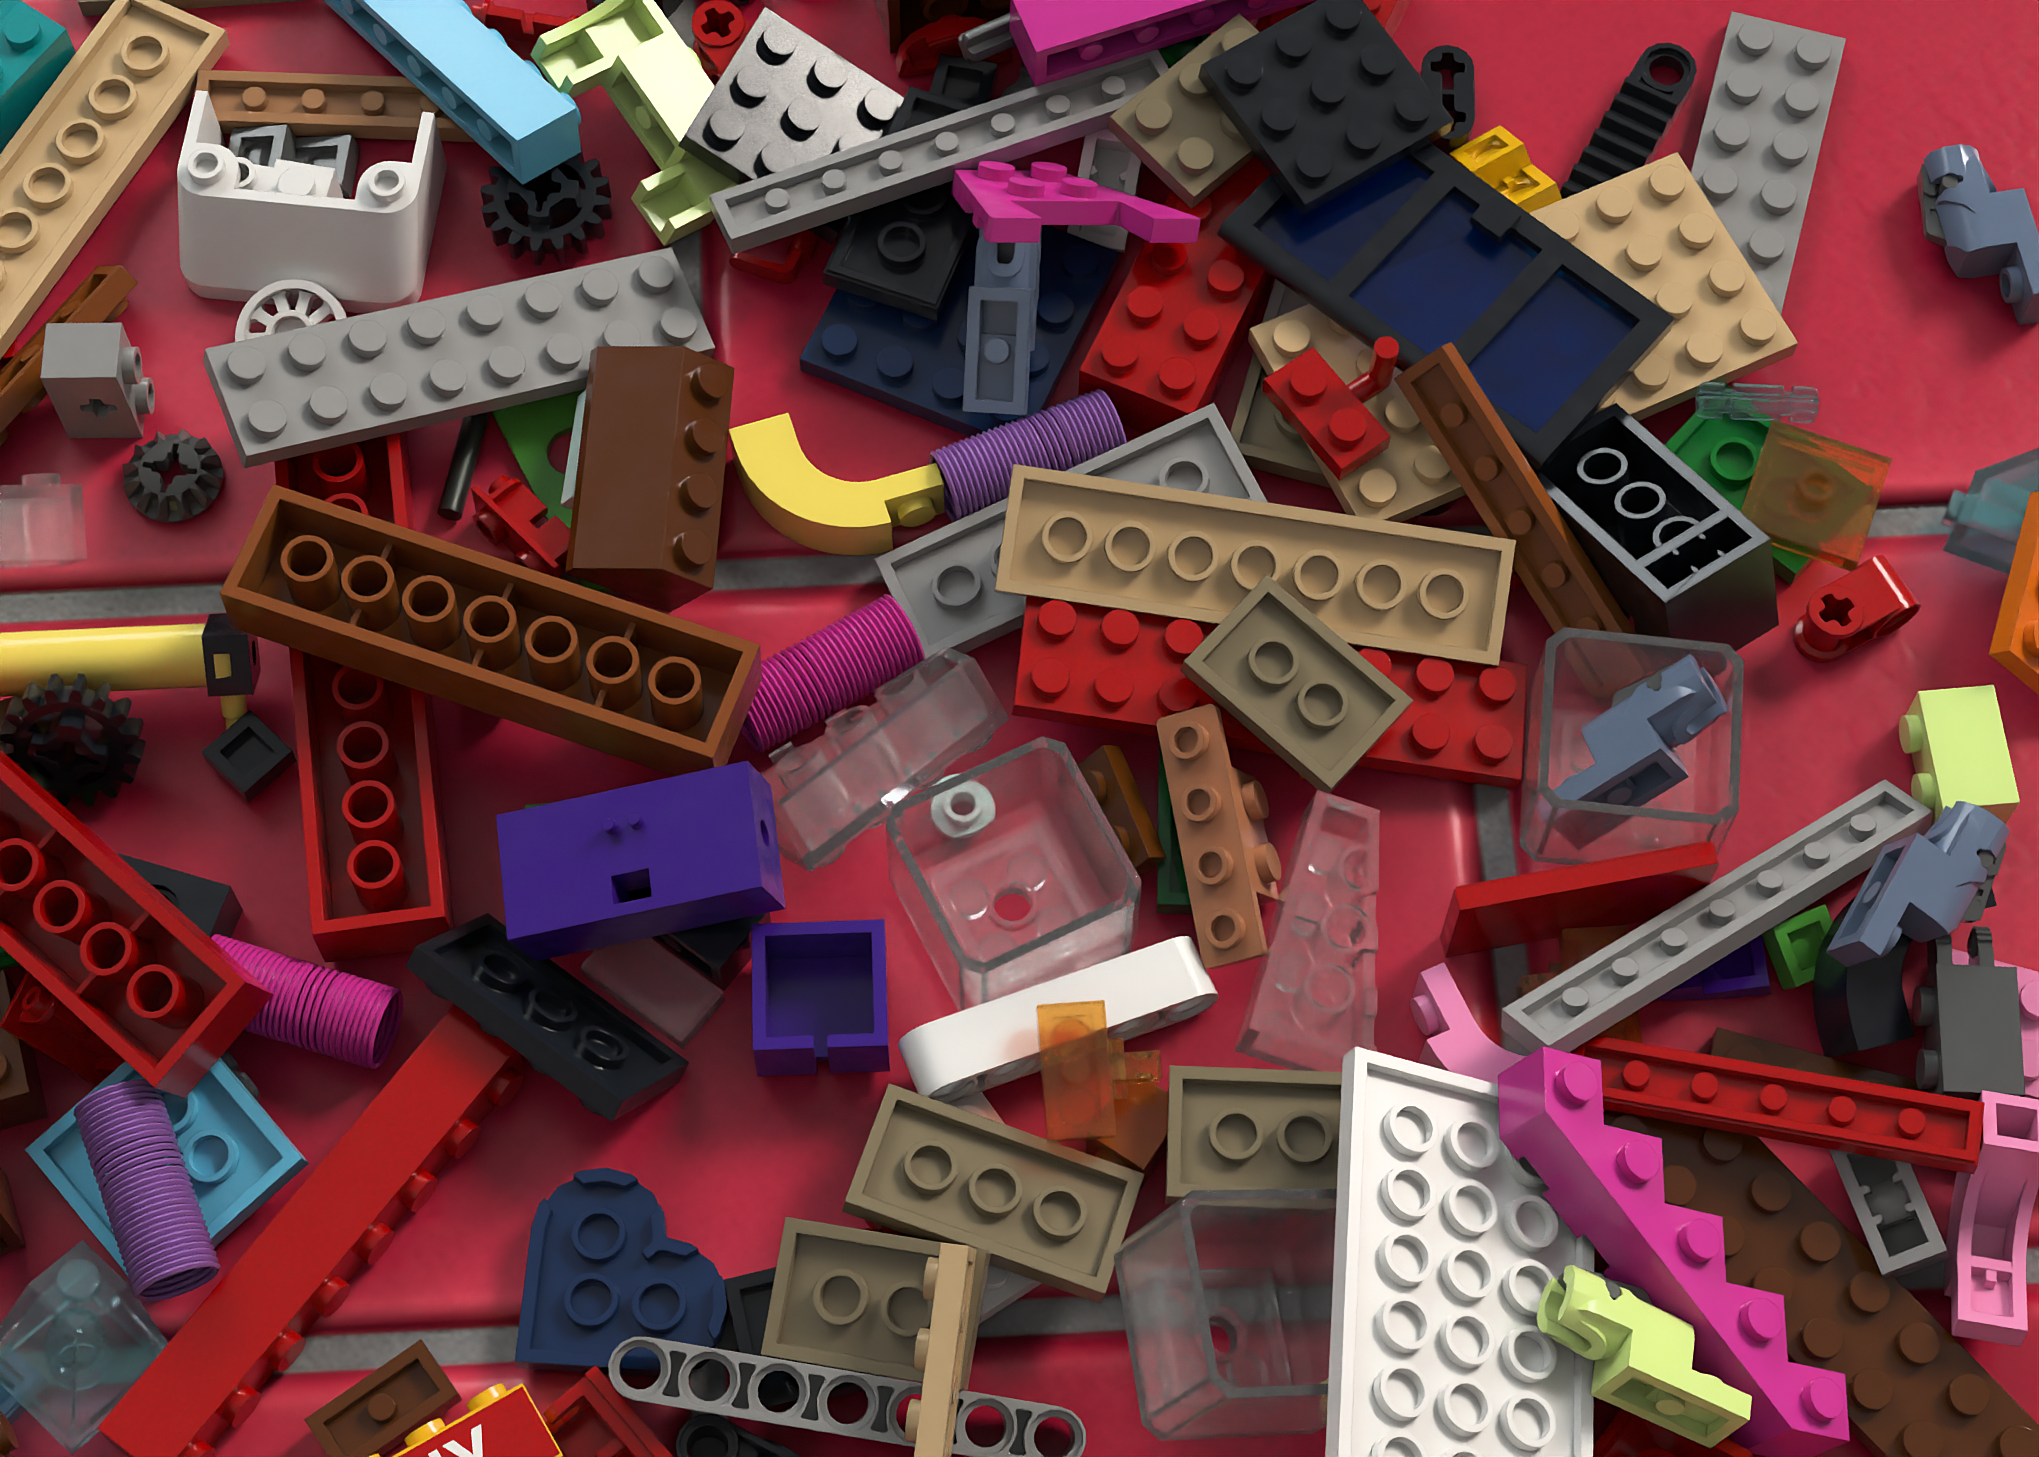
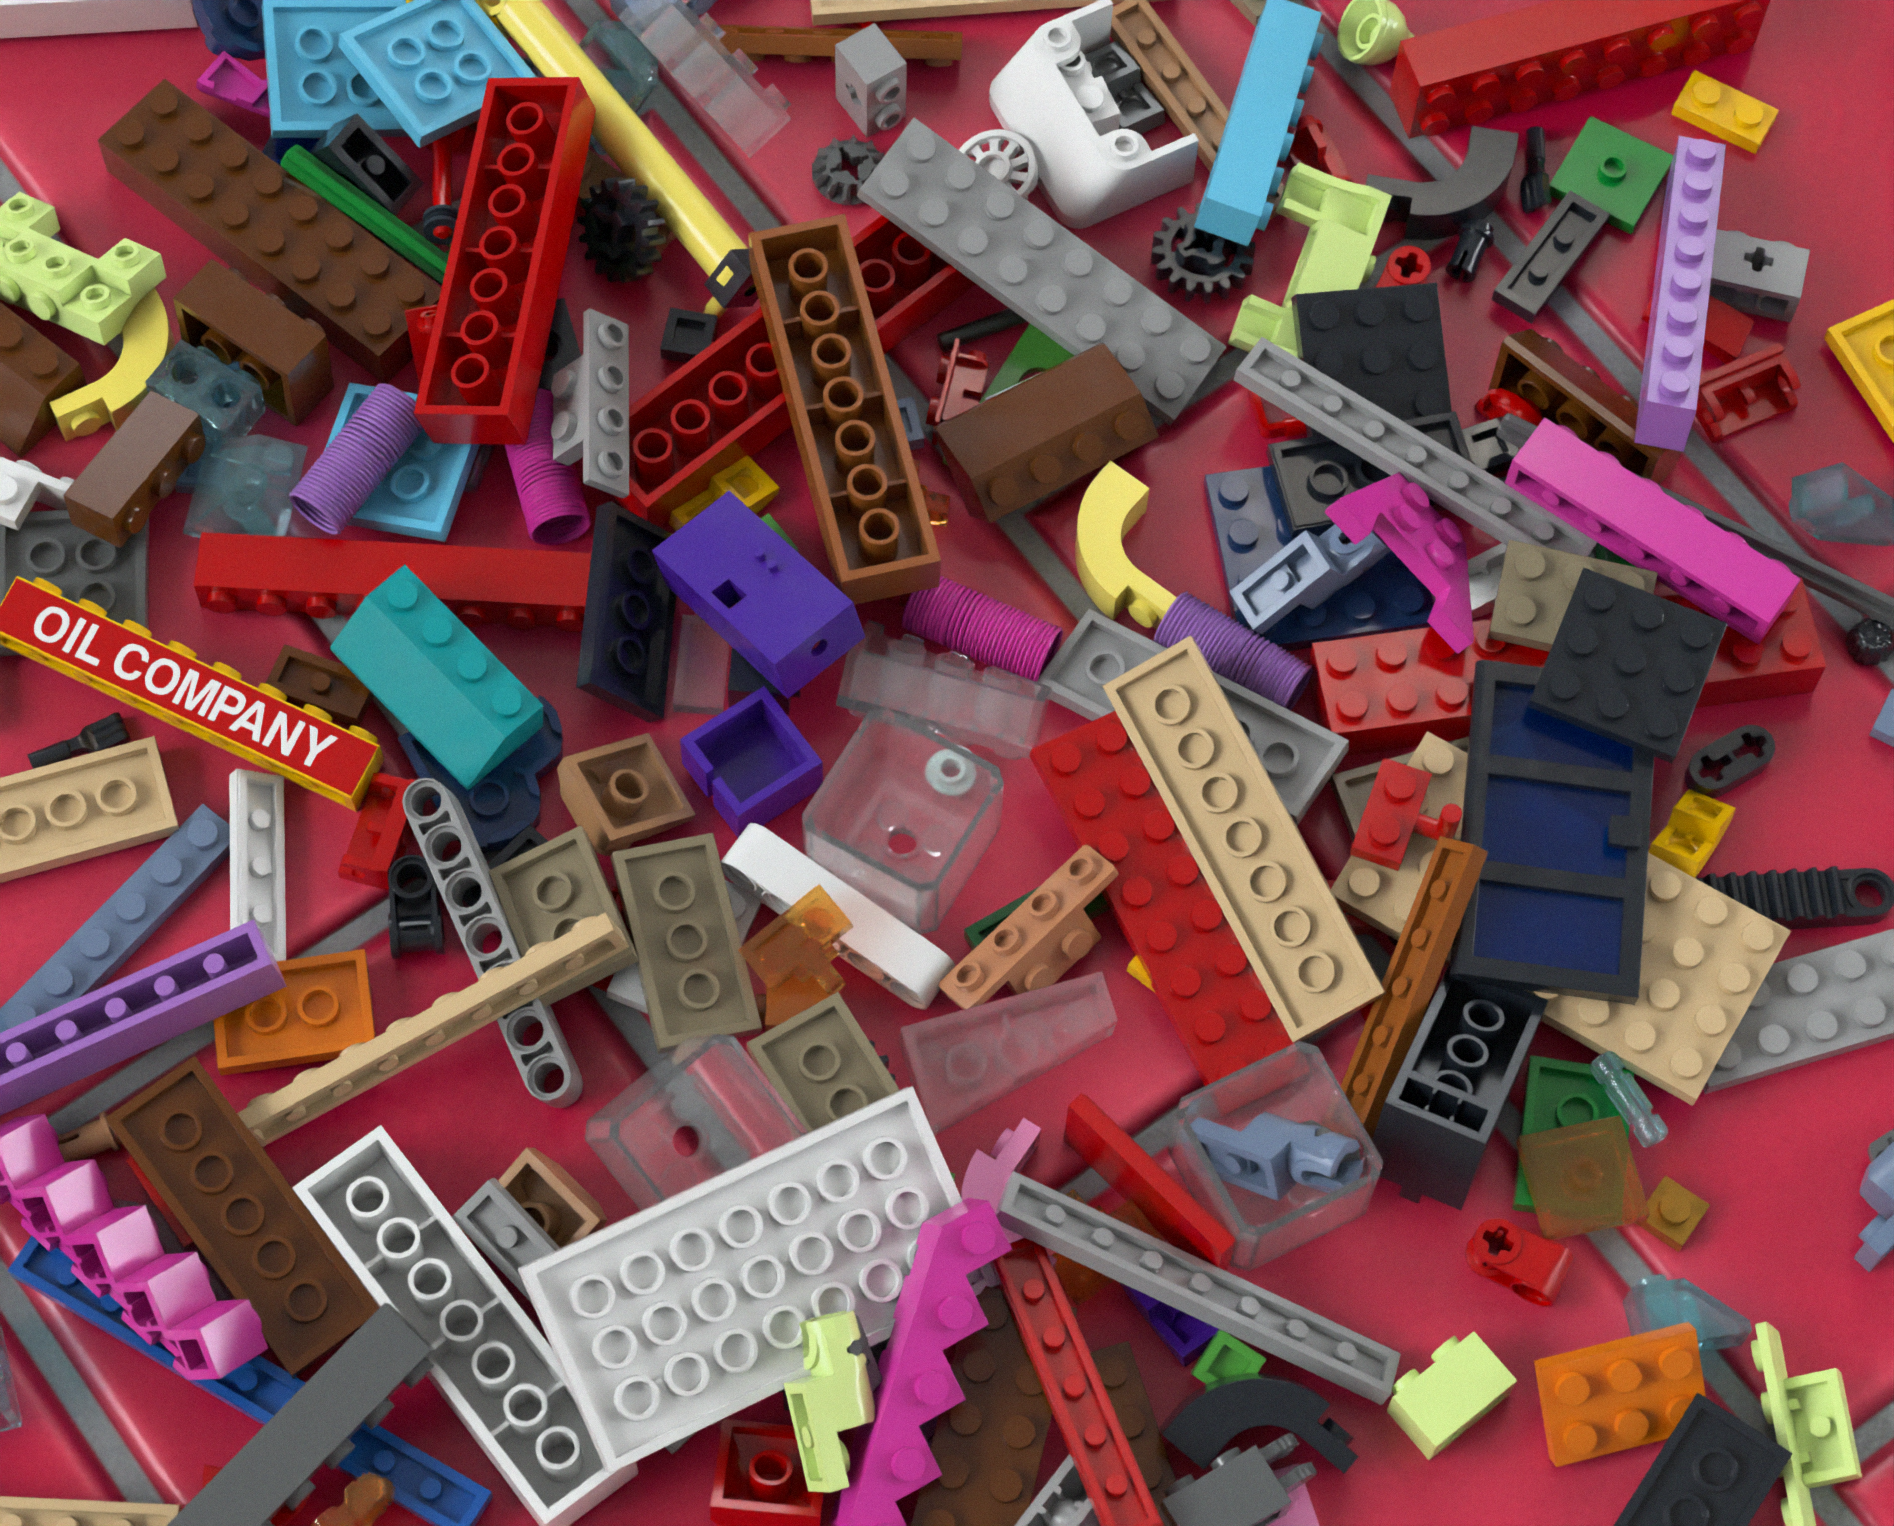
camera: 55 degrees right, 0 degrees up
reddish brown plate [1062,745,1167,890] -> none
dark tan plate [1180,575,1413,797] -> none
sand blue plate [1826,801,2010,967] -> none
none -> teal slope [330,564,543,791]
none -> light grey bracket [551,308,629,498]
none -> medium nougat slope [557,733,696,856]
none -> yellow slope [669,455,780,531]
none -> pearl gold plate [1634,1175,1710,1252]

